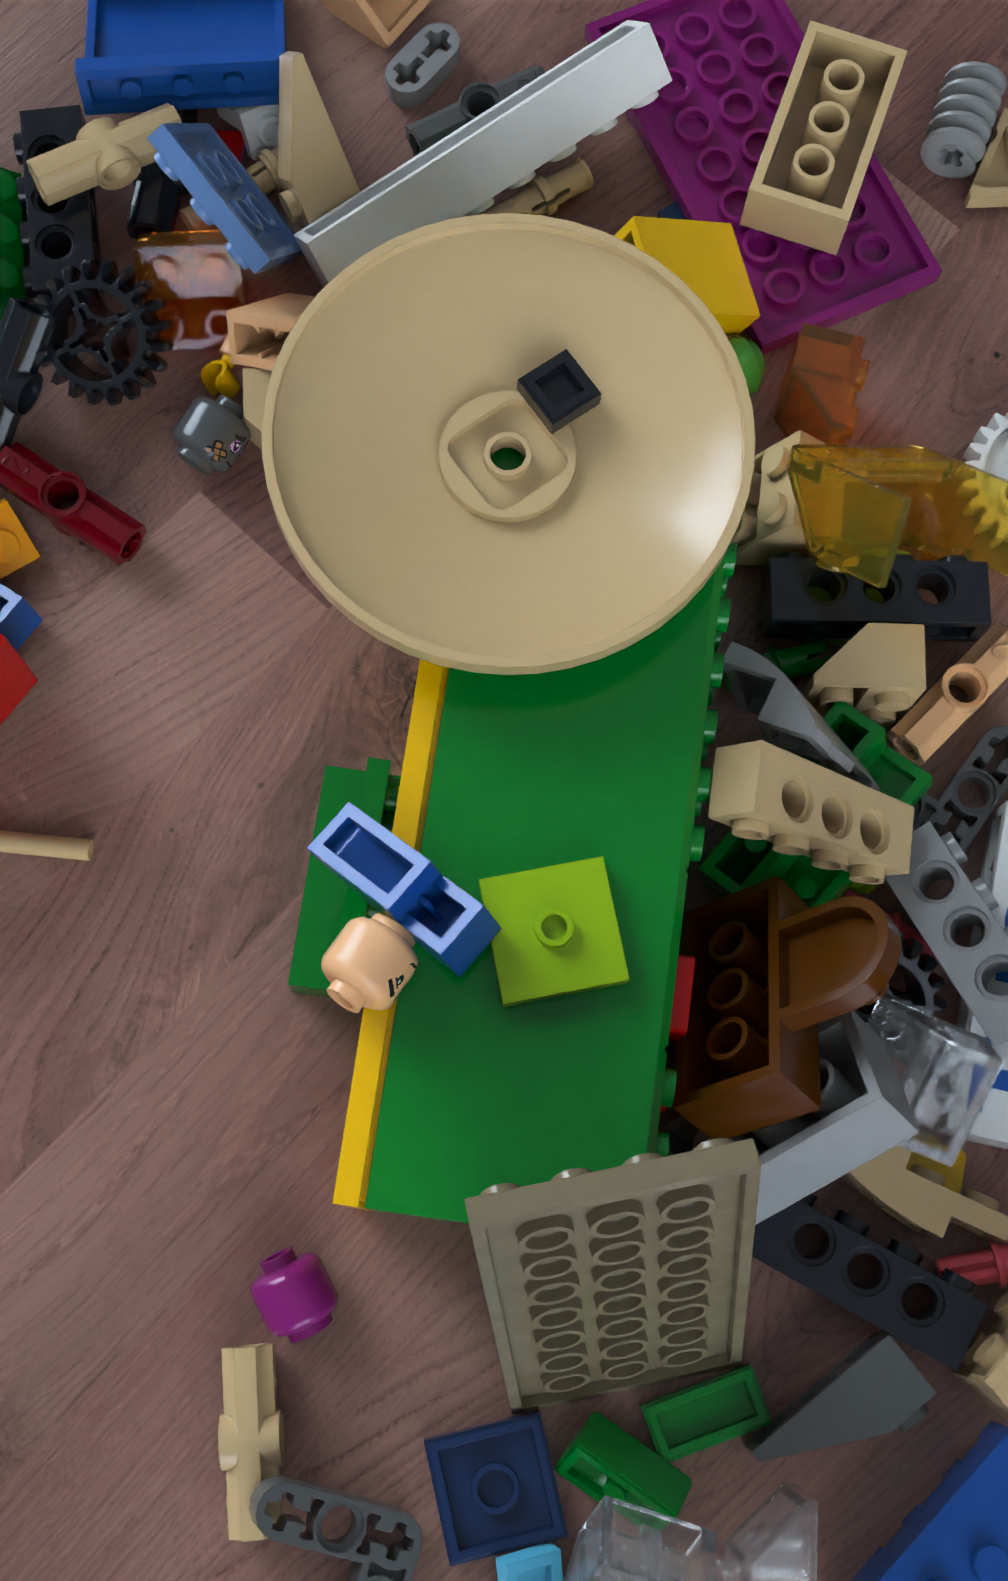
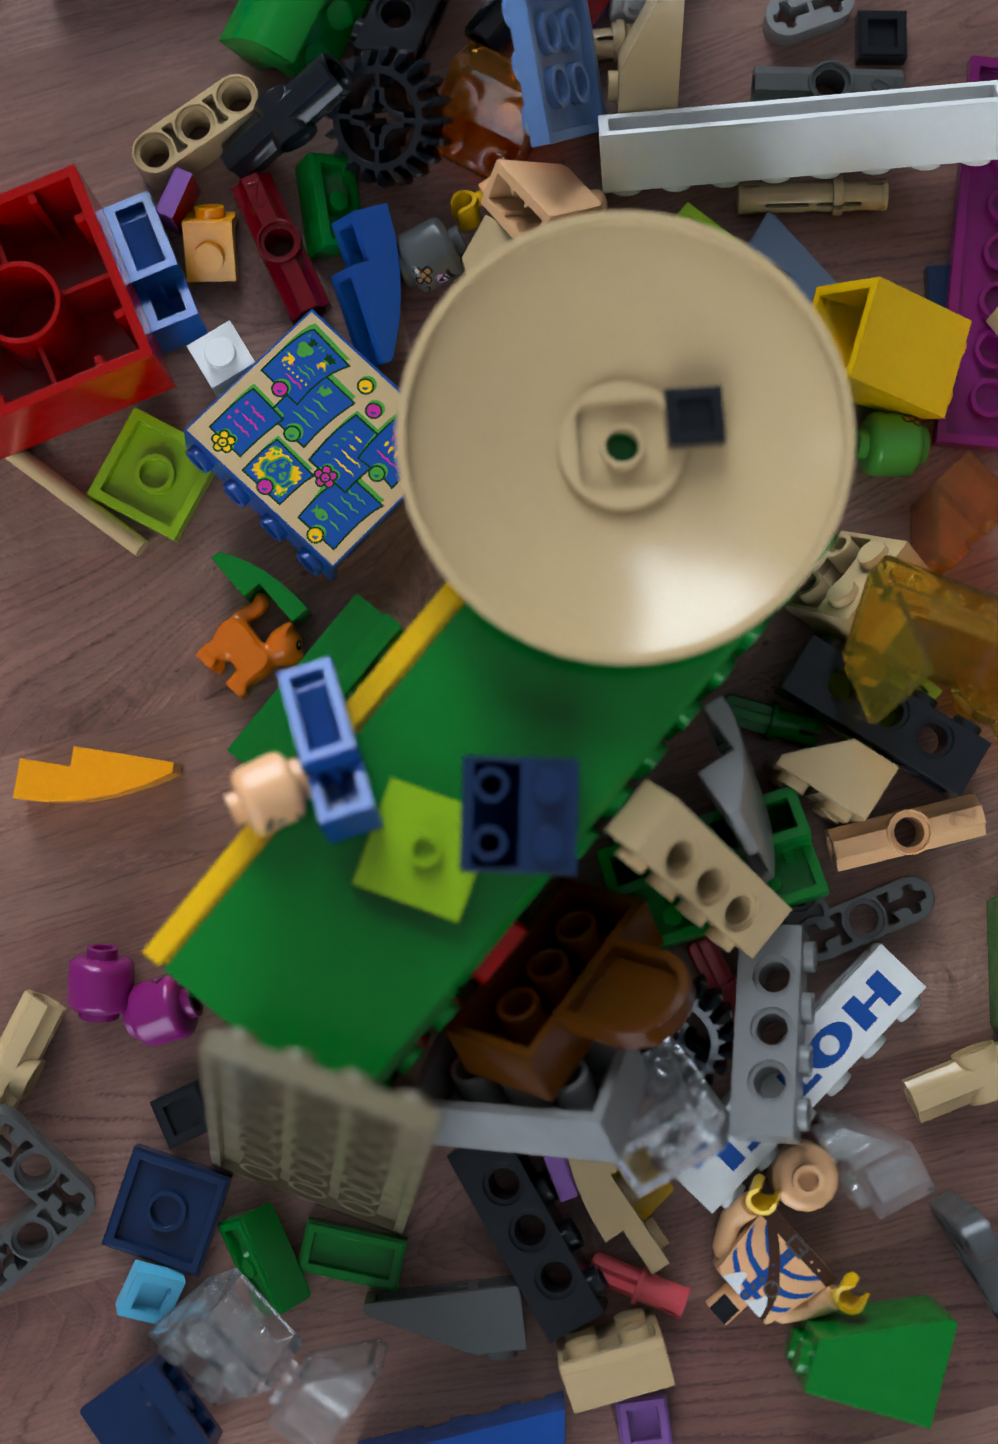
camera: 40 degrees right, 10 degrees up
none -> light orange slope [13,746,183,803]
none -> lime plate [87,407,215,543]
none -> magenta head [122,974,204,1047]
none -> black tile [149,1079,208,1149]
none -> panel [184,309,405,582]
none -> white brick [187,320,255,397]
none -> orange animal [195,593,304,700]
none -> green slope [211,552,313,627]
none -> green slope [295,152,361,259]
none -> blue slope [331,203,401,368]
none -> dark blue slope [460,755,579,875]
none -> medium lavender tile [543,1156,579,1202]
none -> black tile [855,10,907,65]

